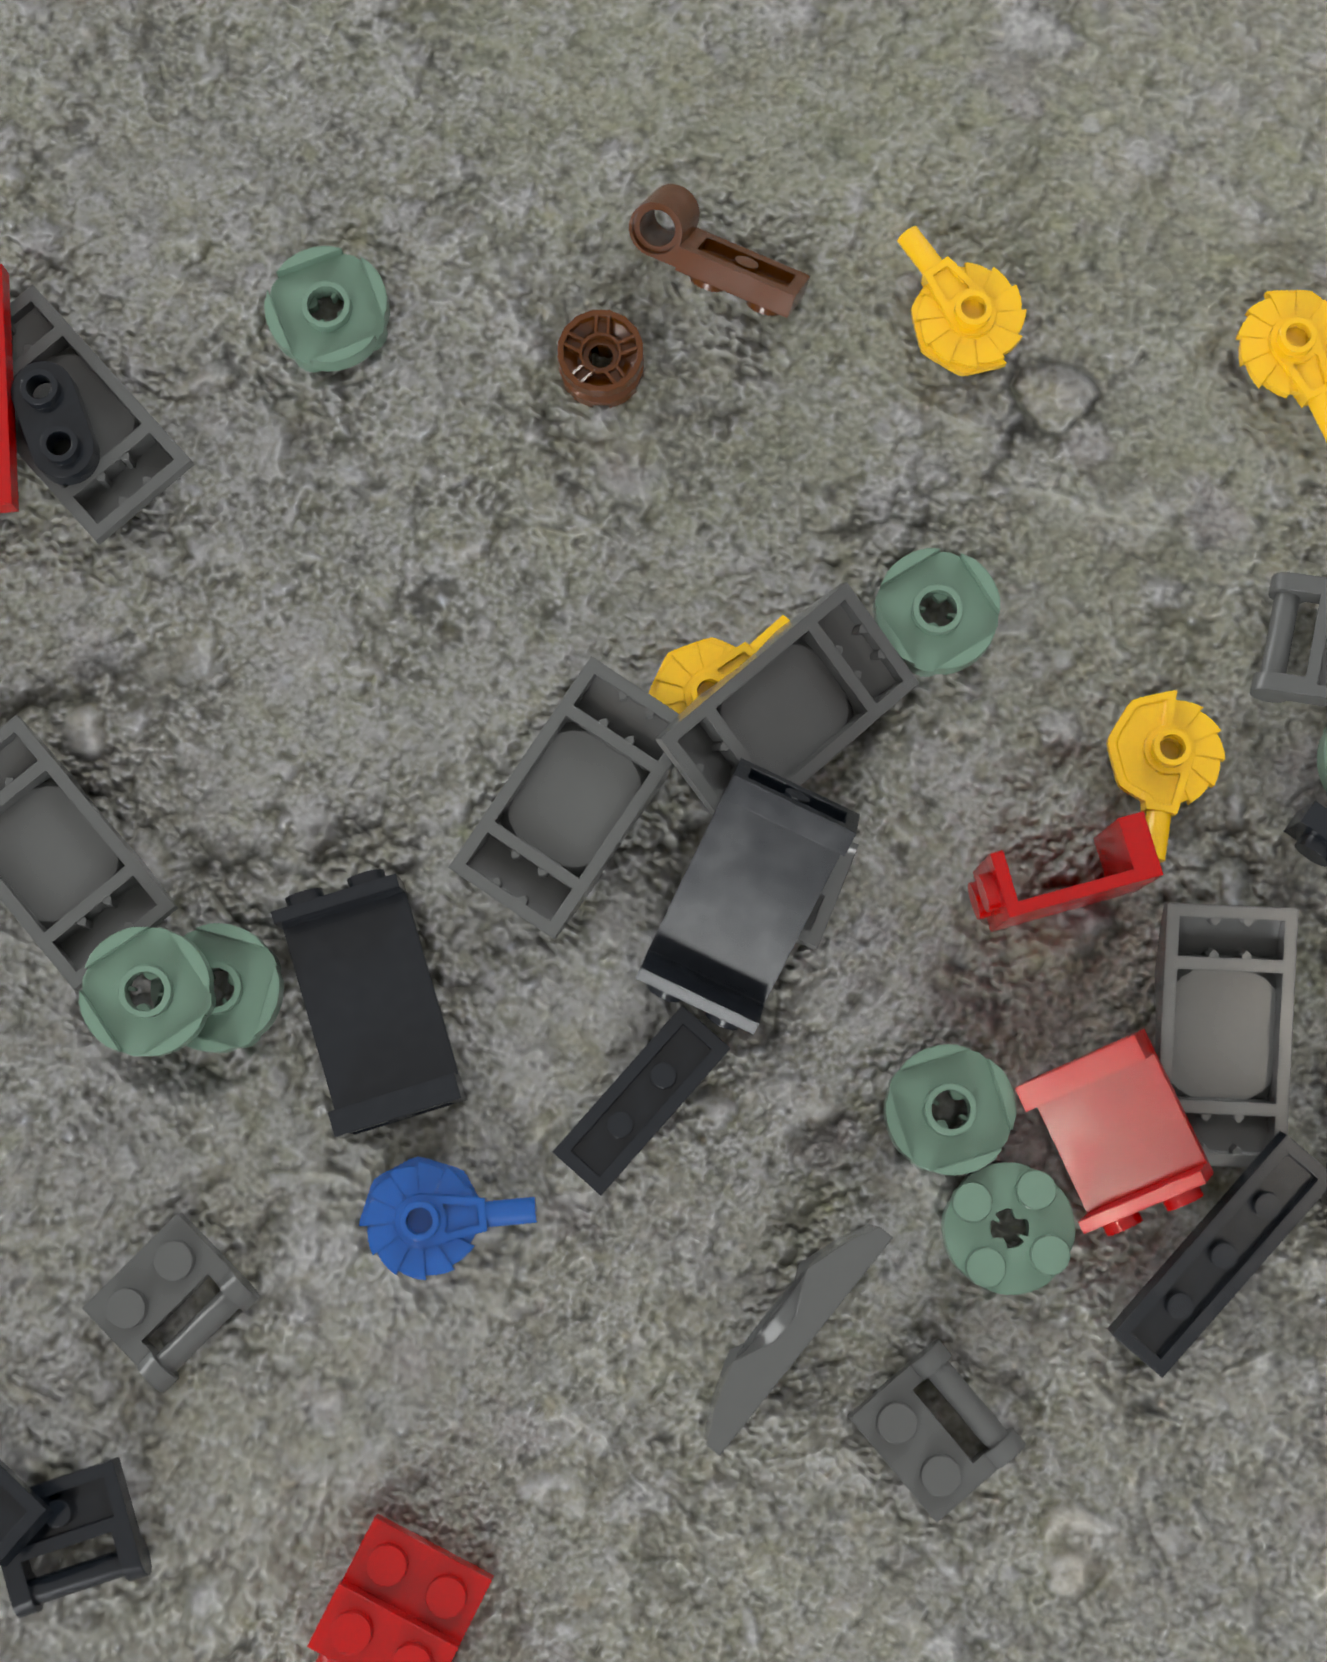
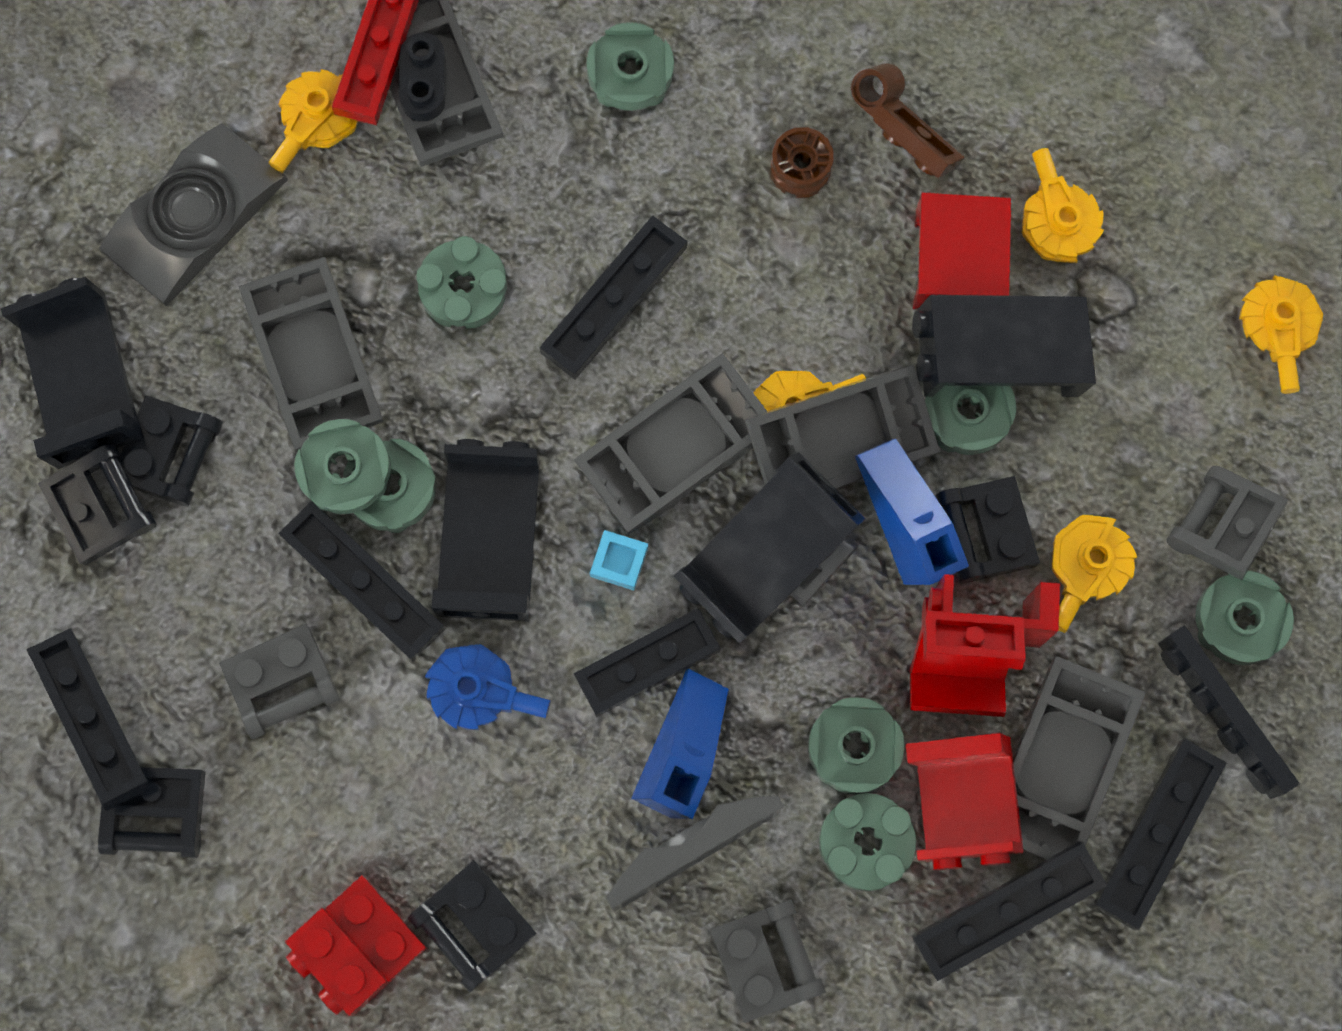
camera: 15 degrees right, 5 degrees down
none -> black plate [279,501,446,662]
none -> black plate [407,860,537,993]
none -> sand green plate [416,236,507,329]
none -> black plate [539,215,688,380]
none -> medium azure plate [590,530,648,591]
none -> blue slope [631,669,729,819]
none -> blue slope [855,438,969,585]
none -> red panel [910,610,1026,717]
none -> black panel [912,295,1096,397]
none -> red panel [913,192,1011,310]
none -> black plate [935,476,1040,584]

